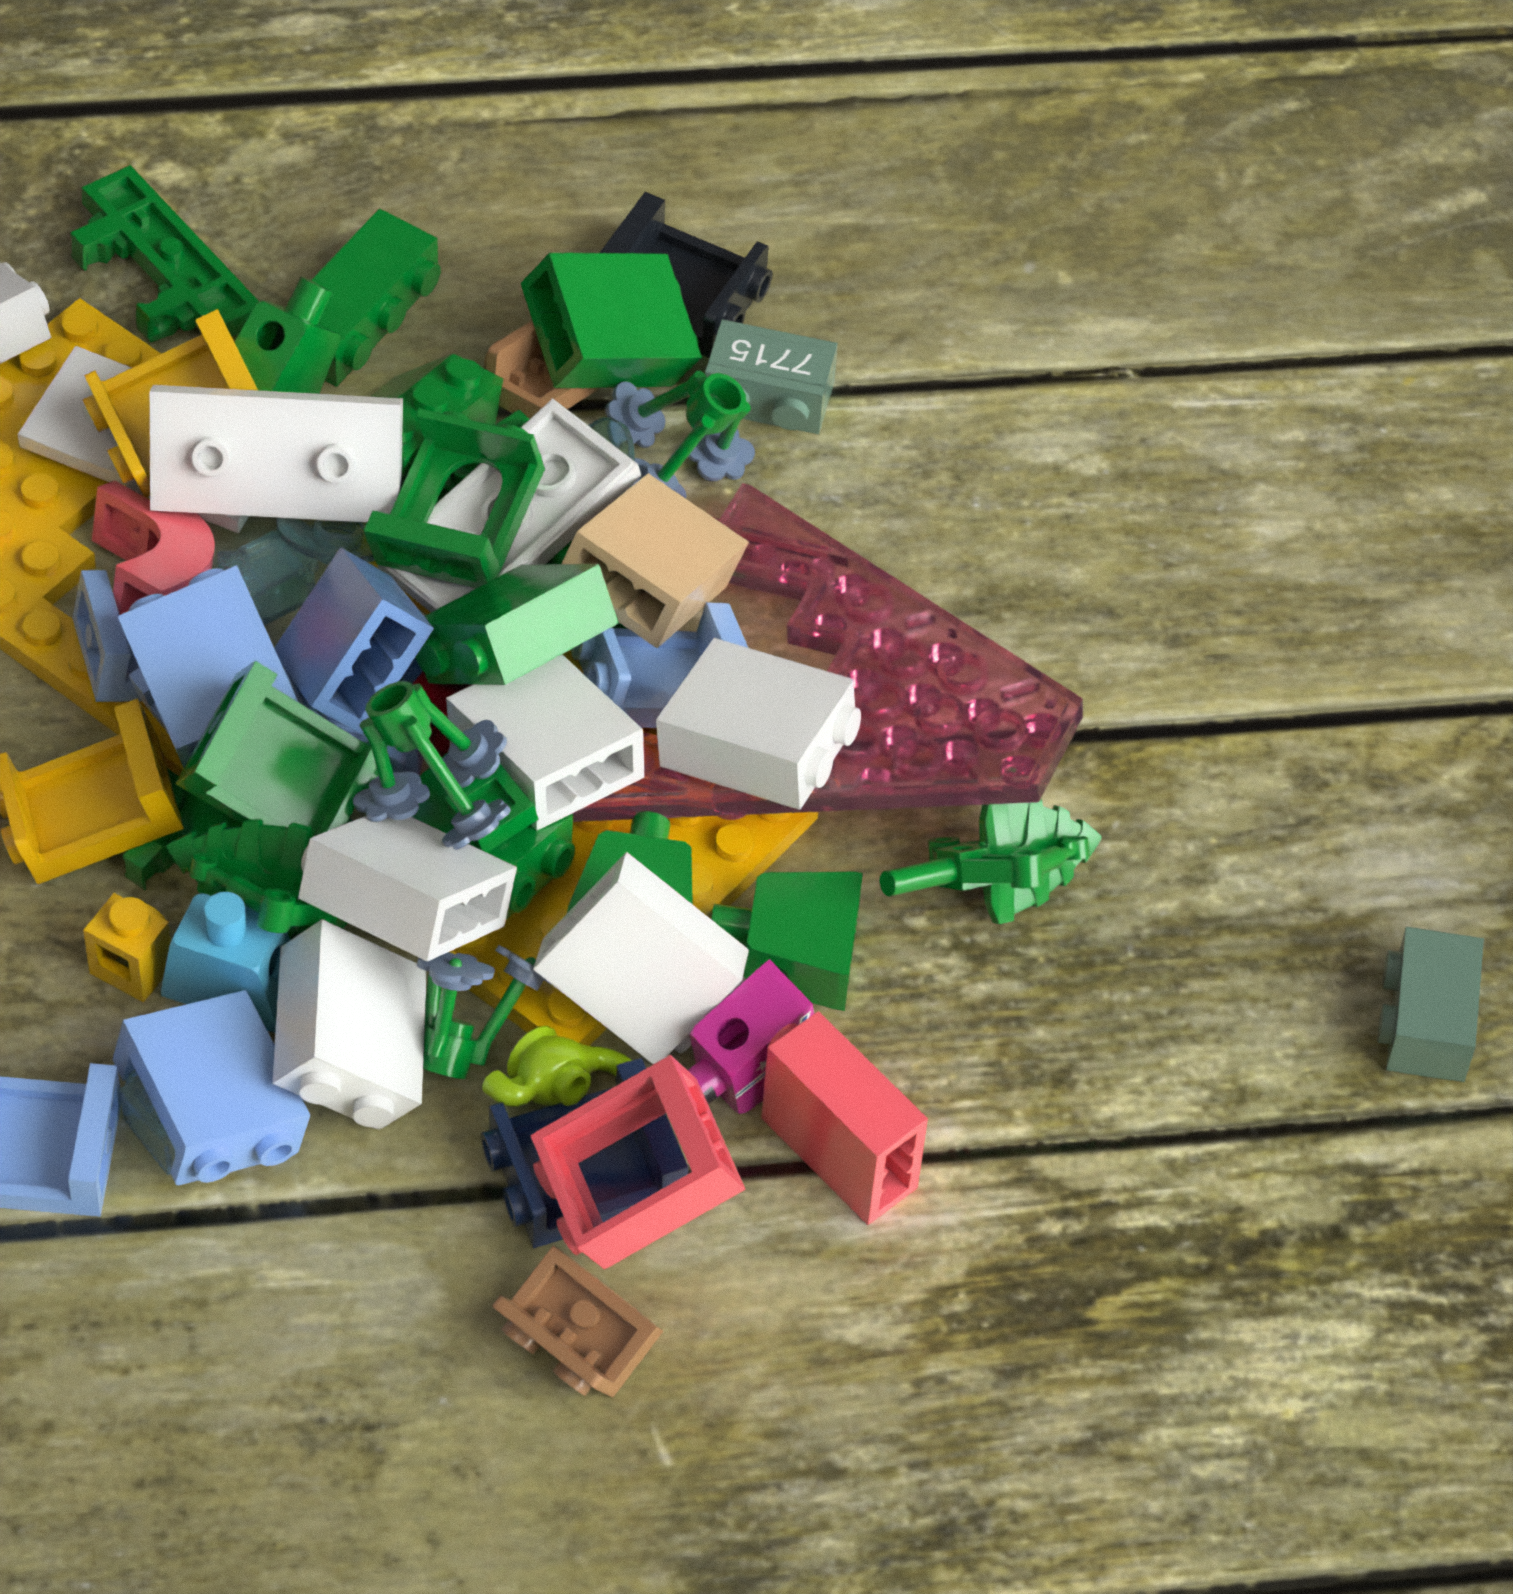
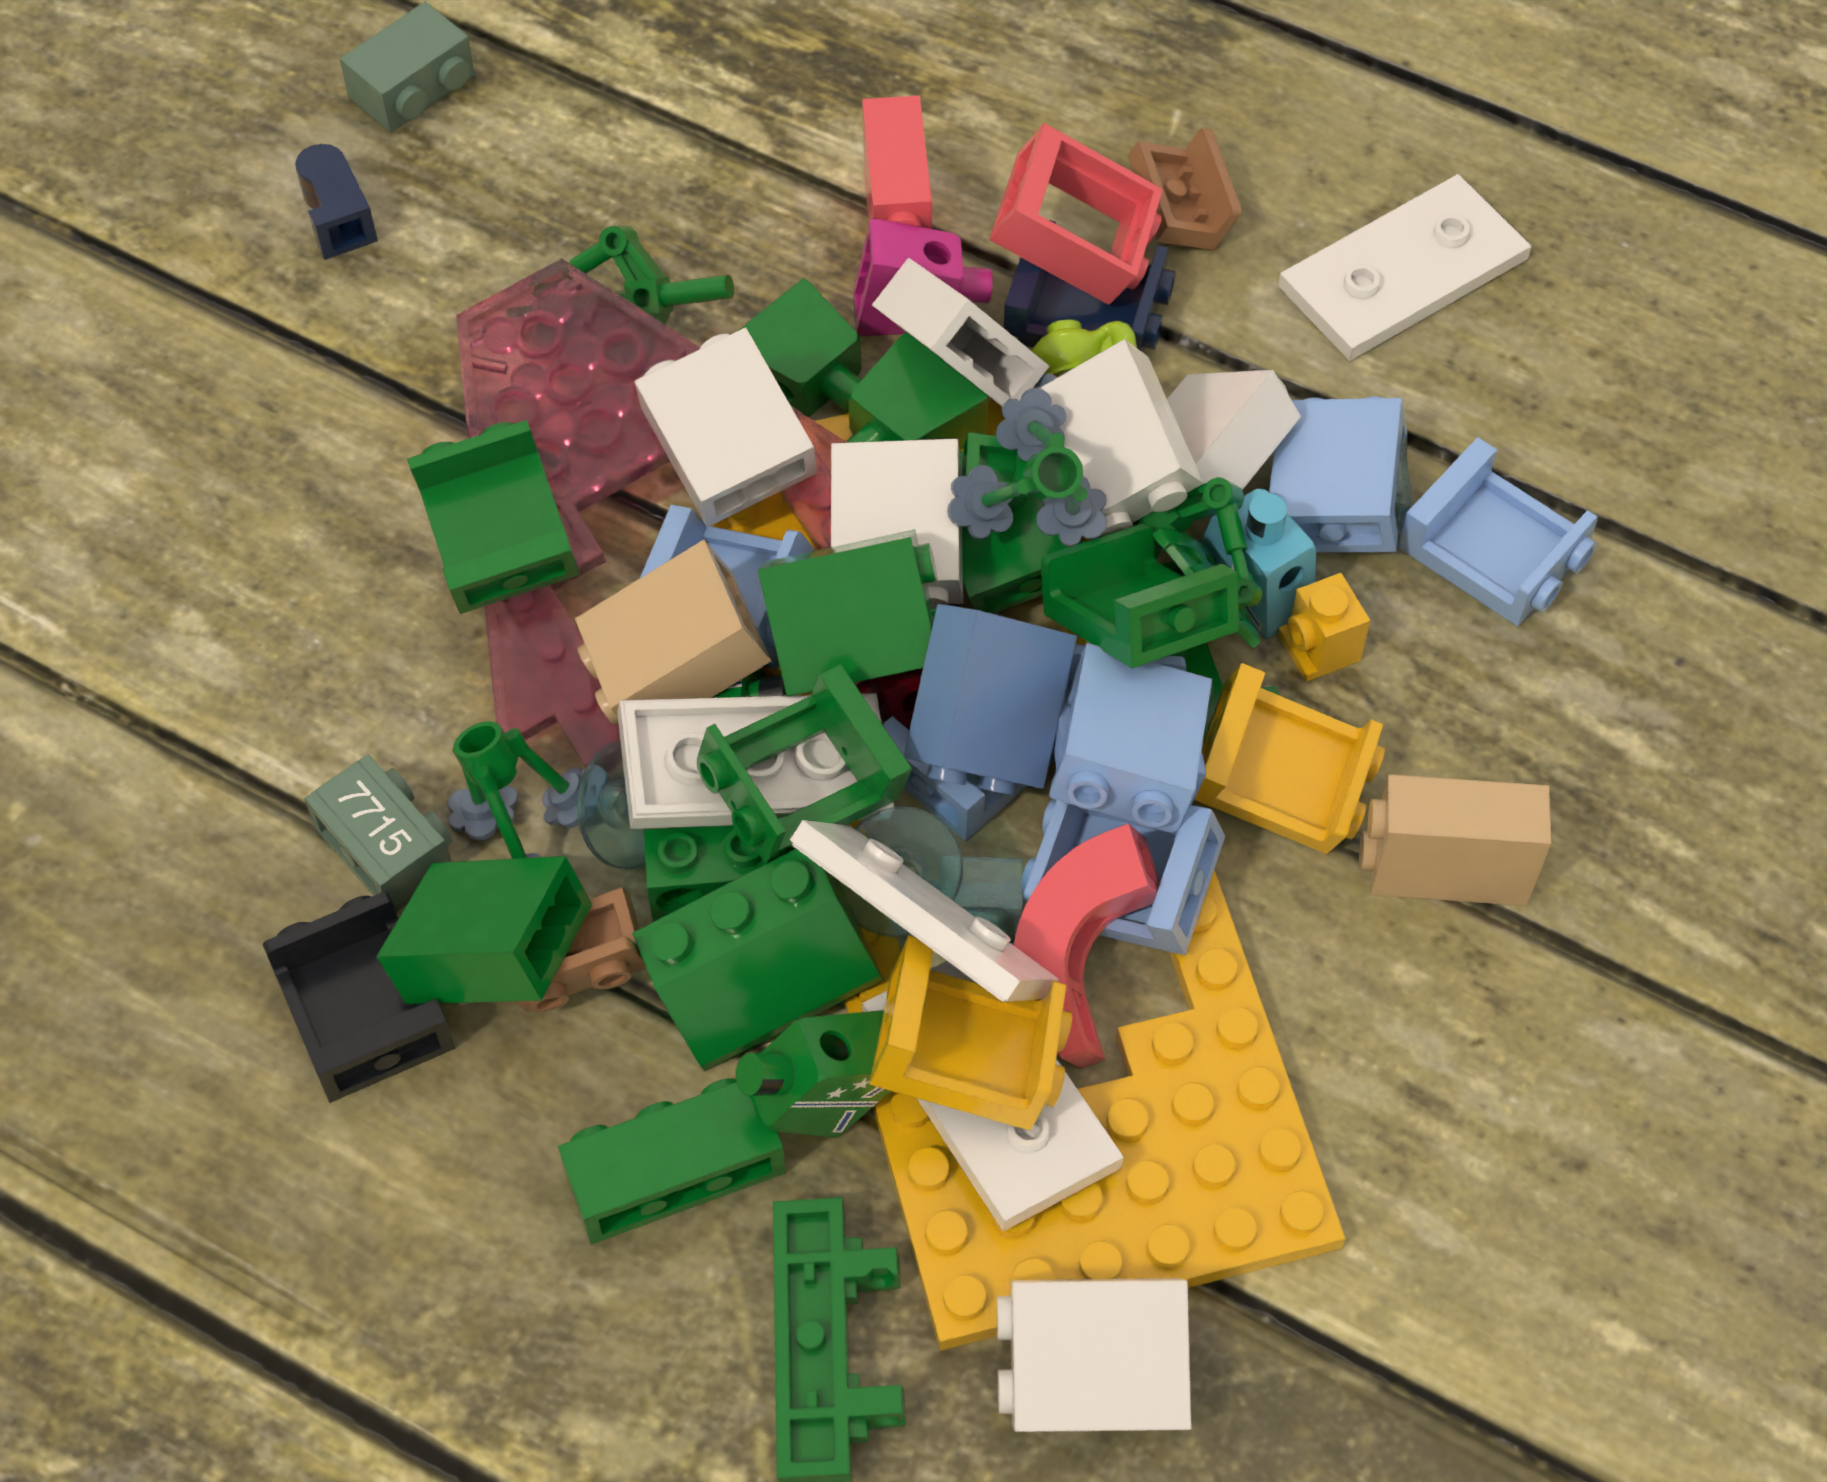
camera: 140 degrees left, 5 degrees up
none -> dark blue leg [295,144,378,260]
none -> green panel [407,420,580,614]
none -> white plate [1278,174,1532,361]

